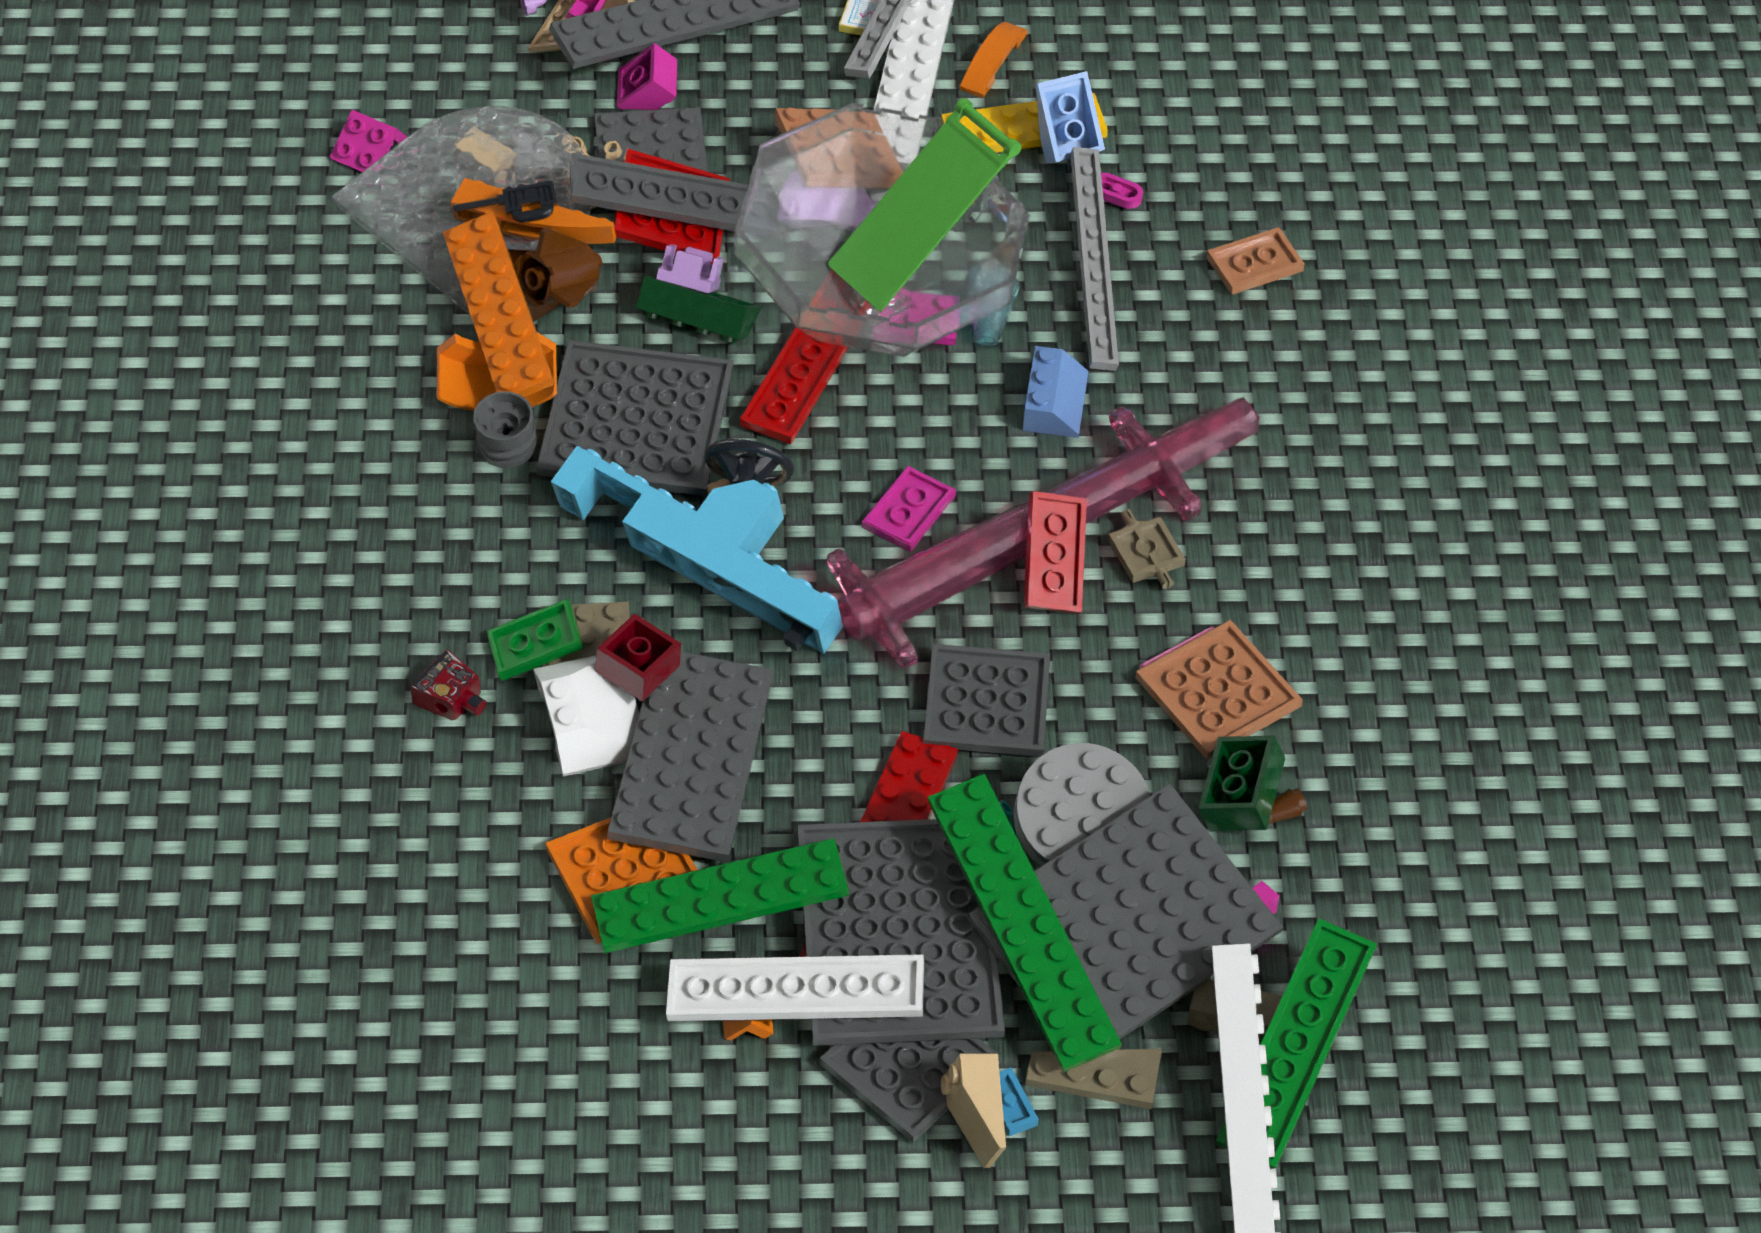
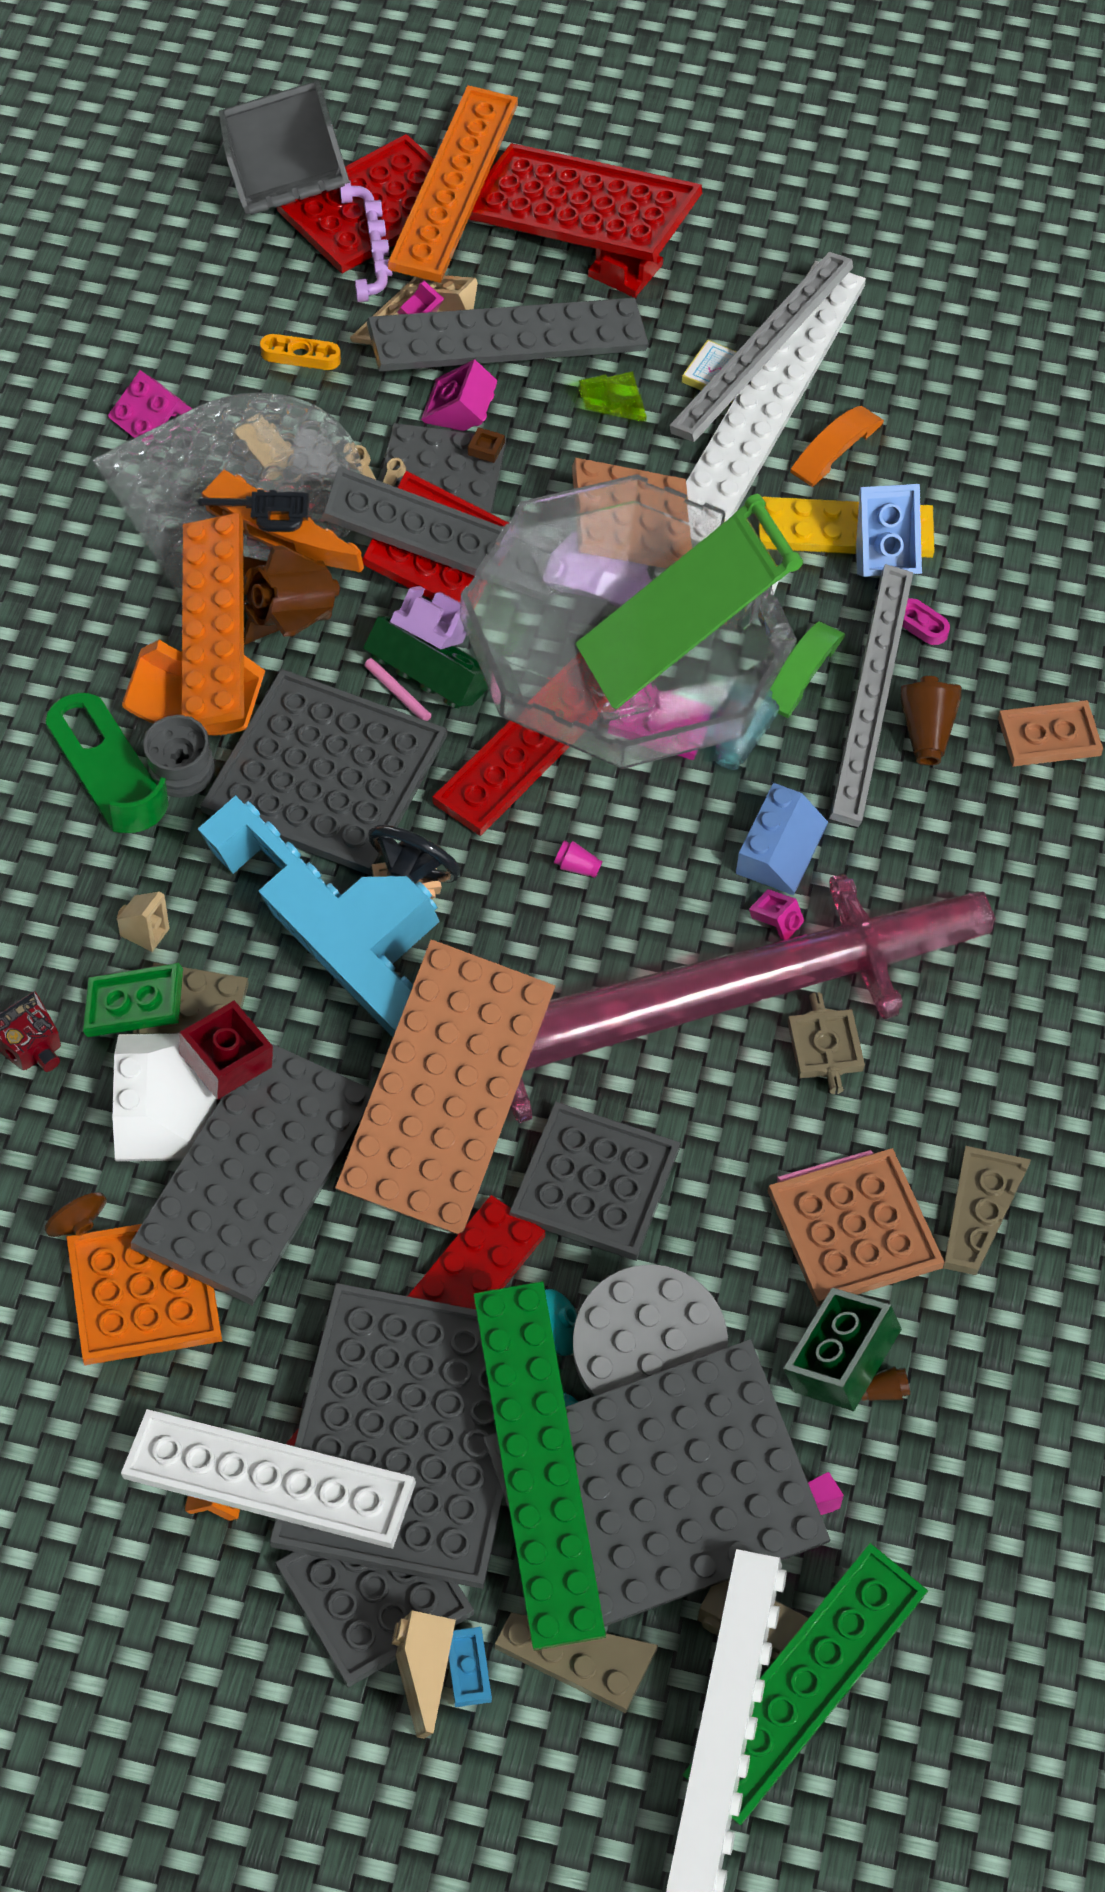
camera: 15 degrees right, 5 degrees up
green plate [591,838,849,954] -> none
dark pink tile [862,466,956,552] -> none
plate [1024,491,1087,614] -> none
none -> reddish brown dish [45,1192,107,1237]
none -> green piece [46,693,169,833]
none -> tan slope [117,892,170,952]
none -> light orange beam [260,334,341,370]
none -> nougat plate [335,939,556,1235]
none -> bright pink bar [364,658,431,721]
none -> reddish brown plate [468,427,505,463]
none -> dark pink cone [554,840,603,878]
none -> clear neon green slope [578,371,647,422]
none -> dark pink bracket [749,889,804,941]
none -> bright green slope [762,621,845,718]
none -> reddish brown cone [900,676,962,766]
none -> dark tan wing [943,1146,1031,1275]

